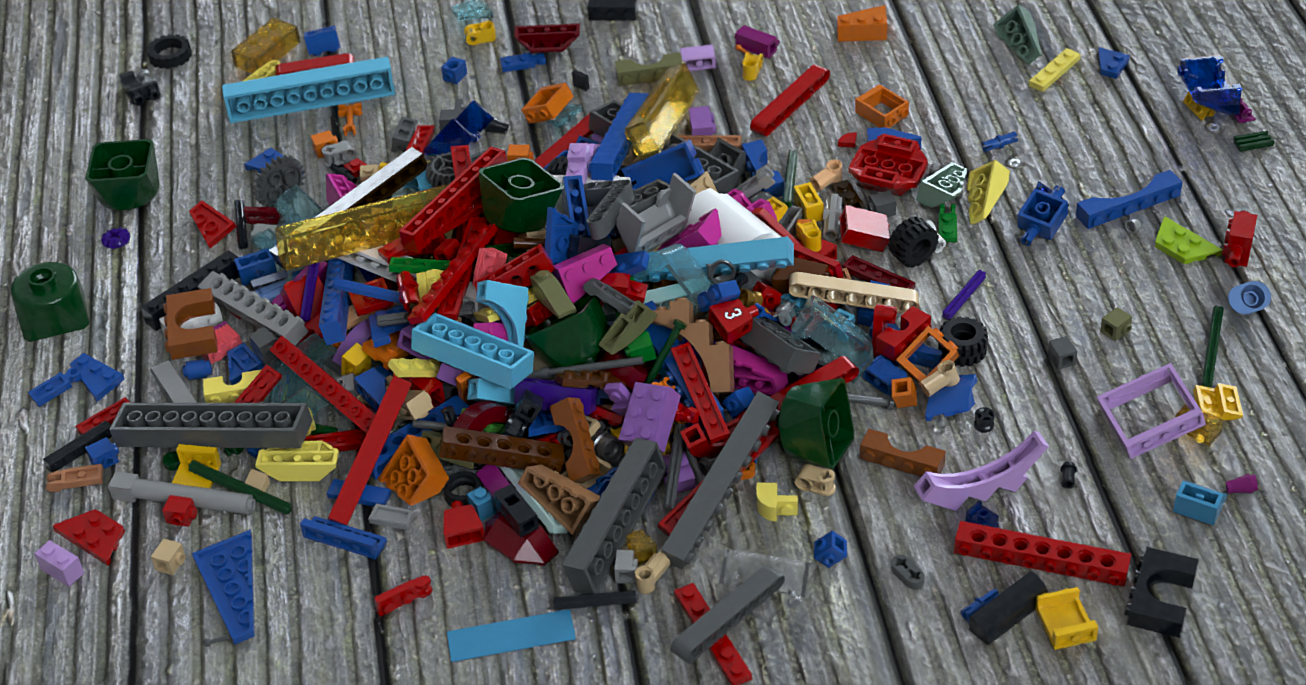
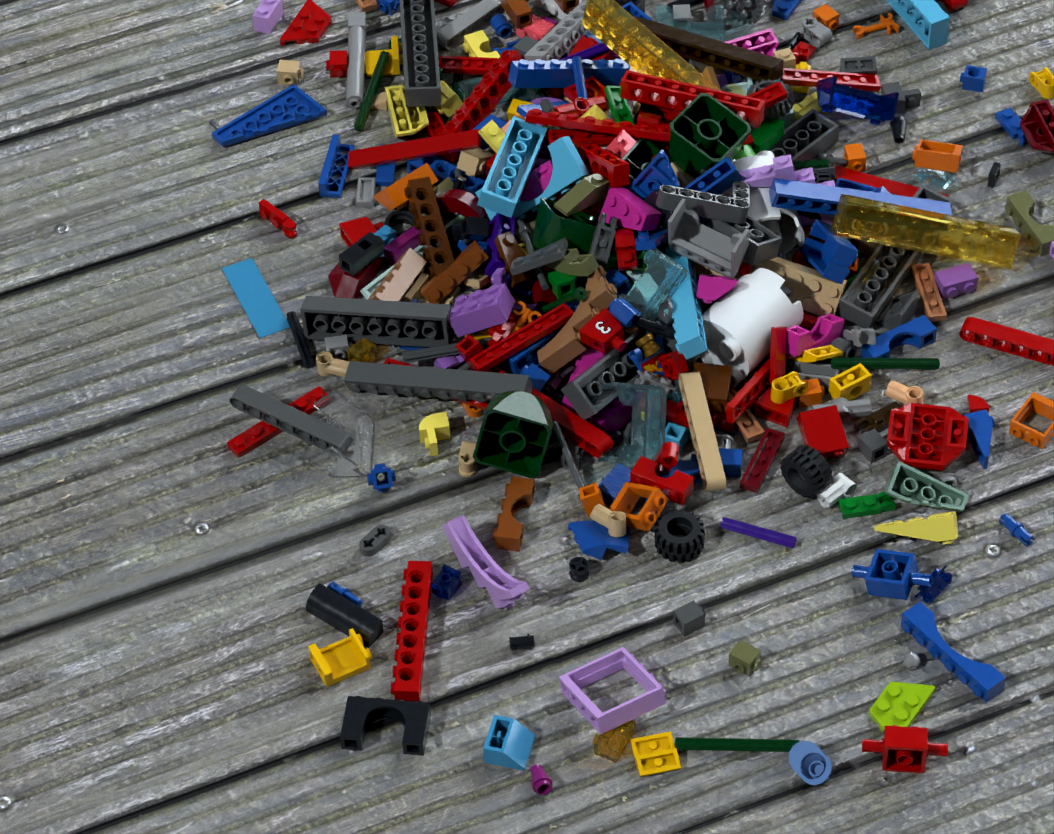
camera: 75 degrees right, 5 degrees up
none -> dark grey wing [510,237,569,276]

